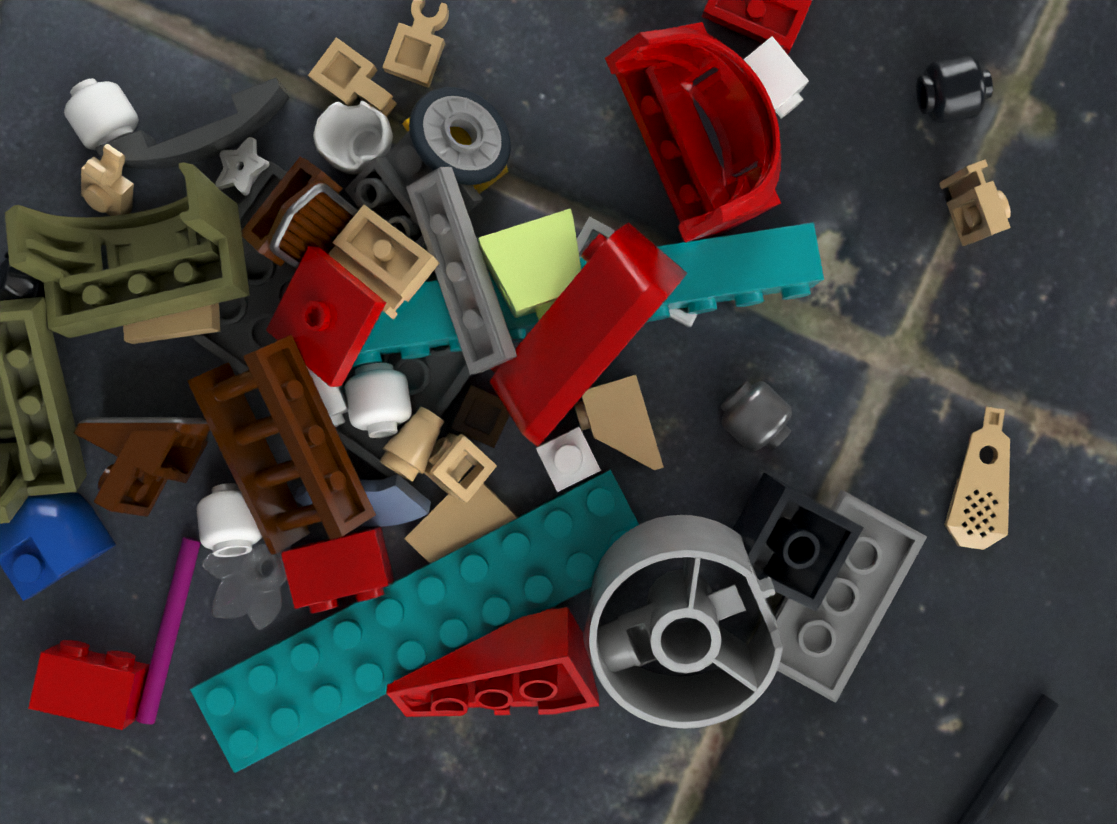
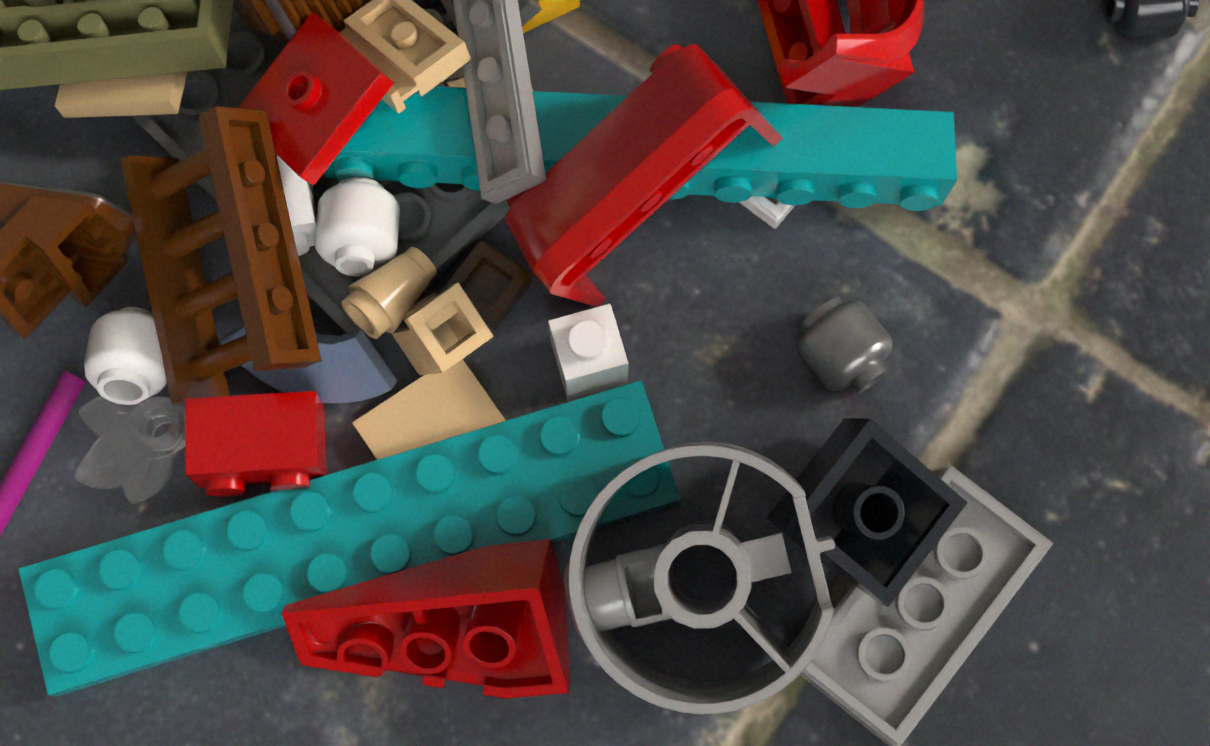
camera: 10 degrees right, 15 degrees down
yellowish green torso [478,208,581,320] -> none
tan slope [574,375,664,470] -> none
tan plate [939,159,1011,246] -> none
tan piece [944,407,1010,550] -> none

